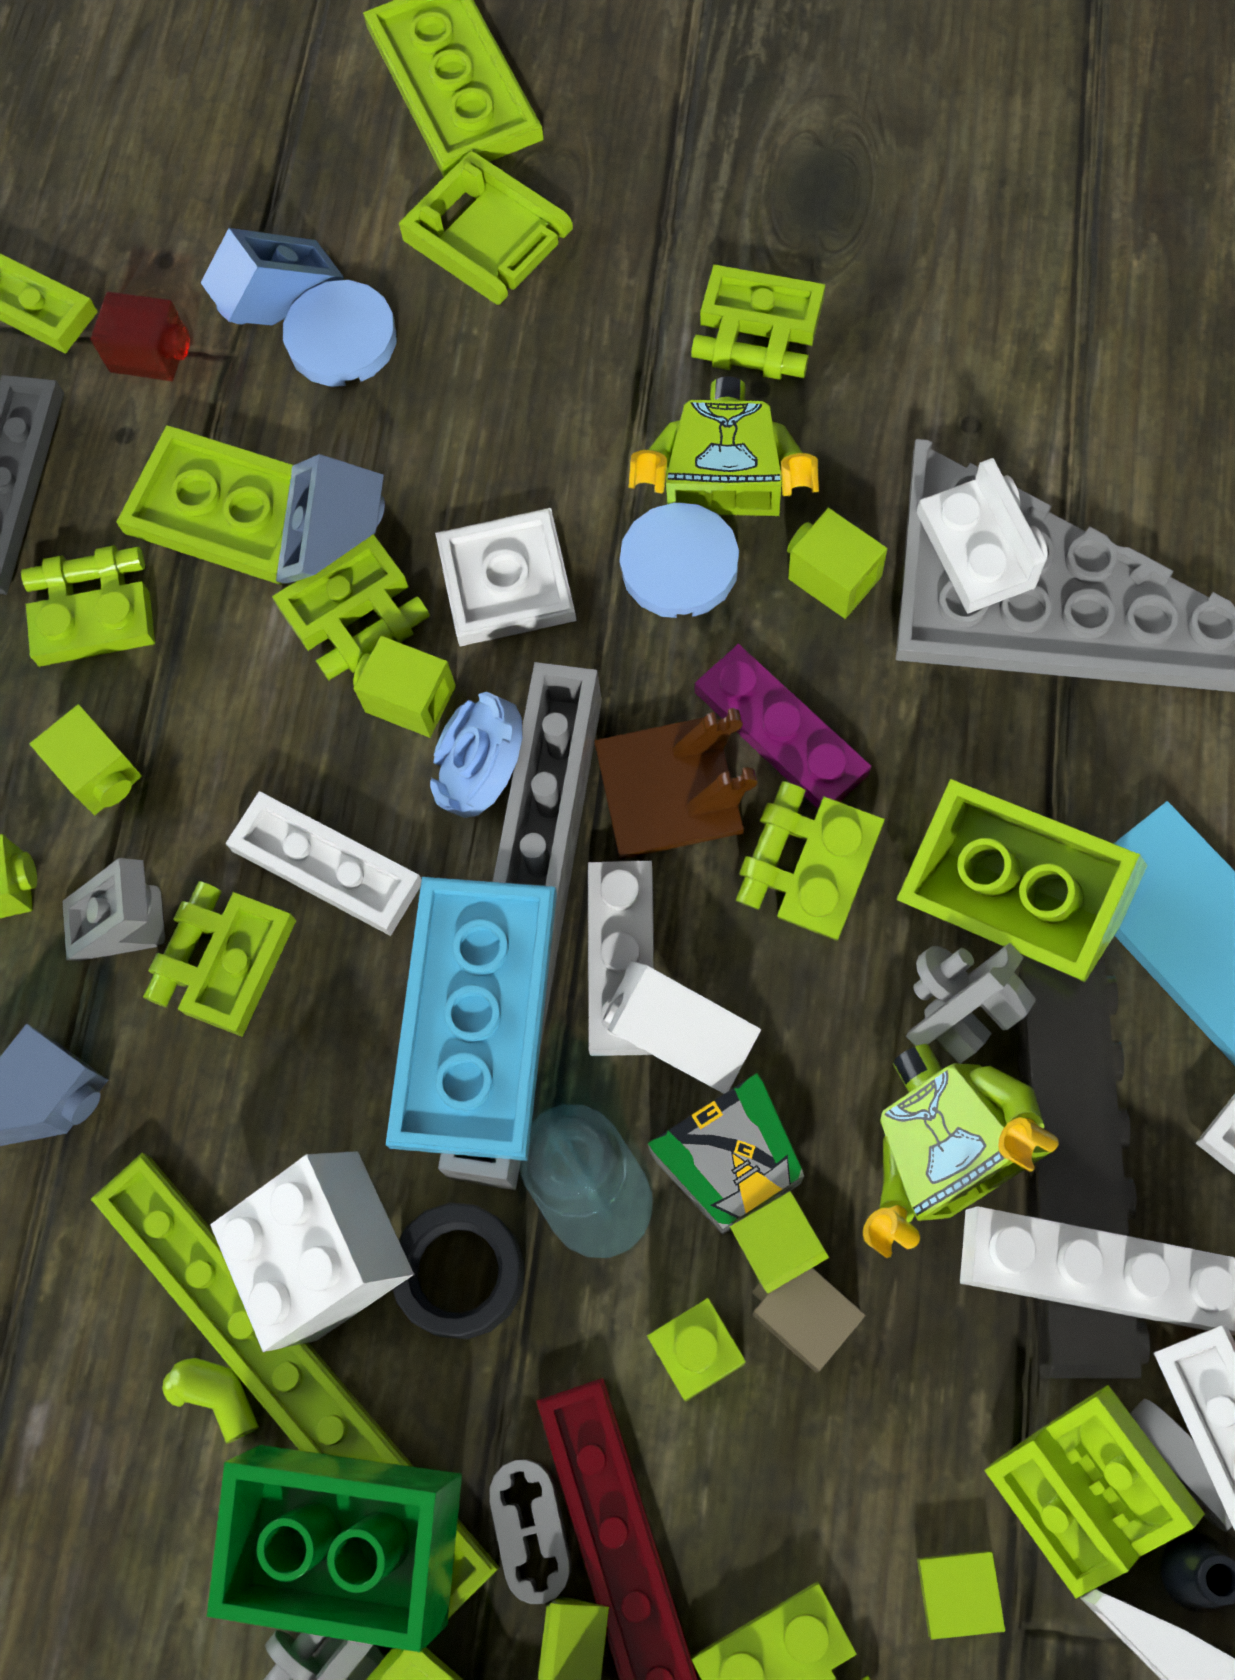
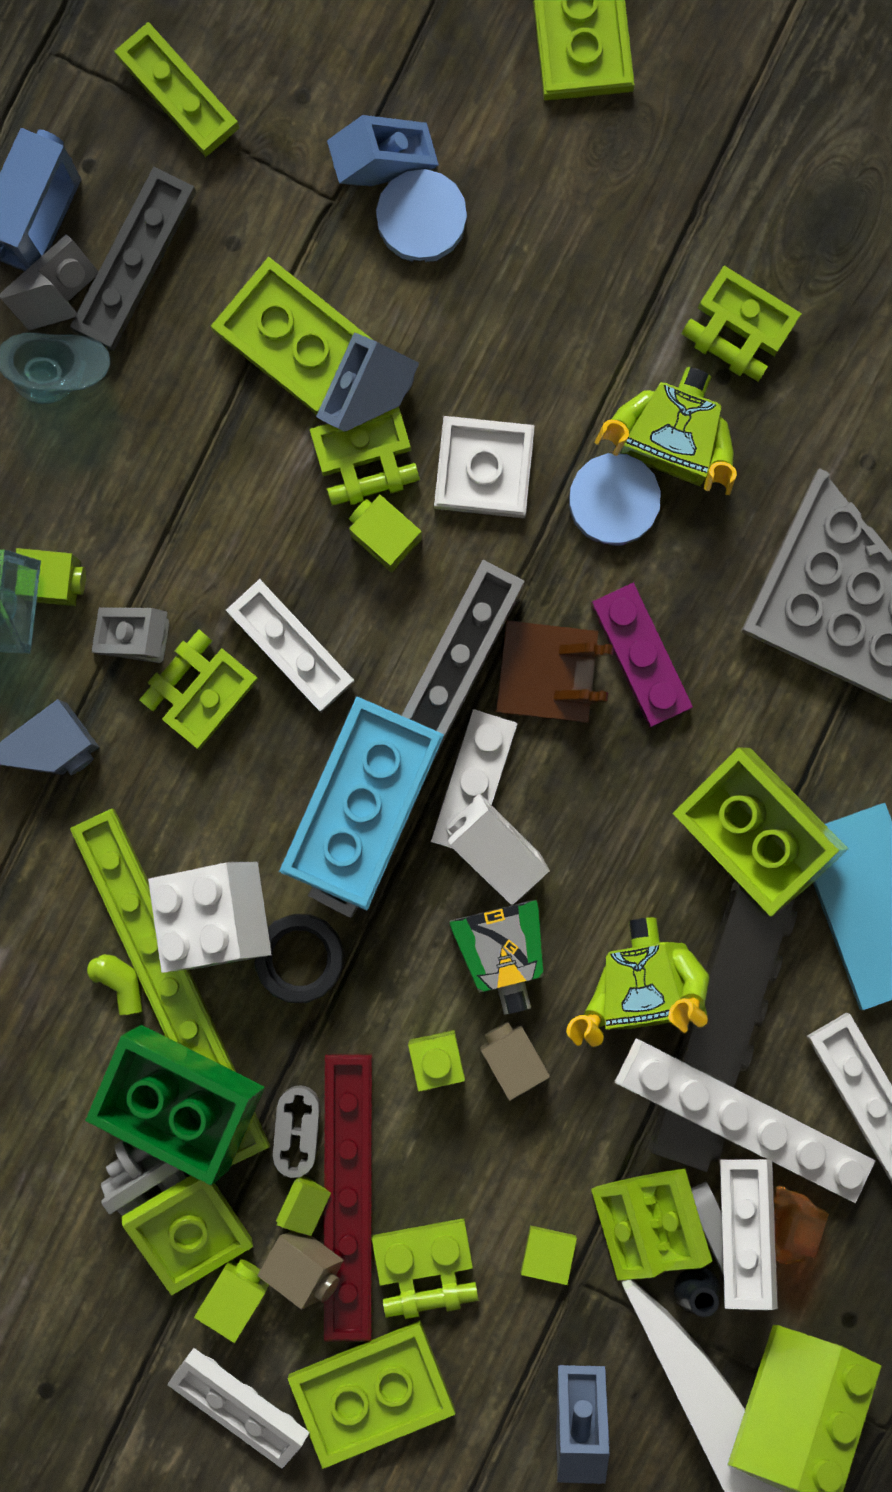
camera: 10 degrees right, 15 degrees up
lime plate [21,545,155,667] -> none
lime brick [29,704,142,816] -> none
clear red brick [90,291,190,382] -> none
lime container [399,150,573,305] -> none
light blue tile [430,692,522,818] -> none
clear light blue piece [519,1105,652,1258] -> none
lime tile [730,1191,829,1293] -> none
lime plate [735,781,885,941] -> none
lime brick [787,508,888,619] -> none
light grey hips [906,943,1036,1064] -> none
white bracket [916,458,1048,614] -> none

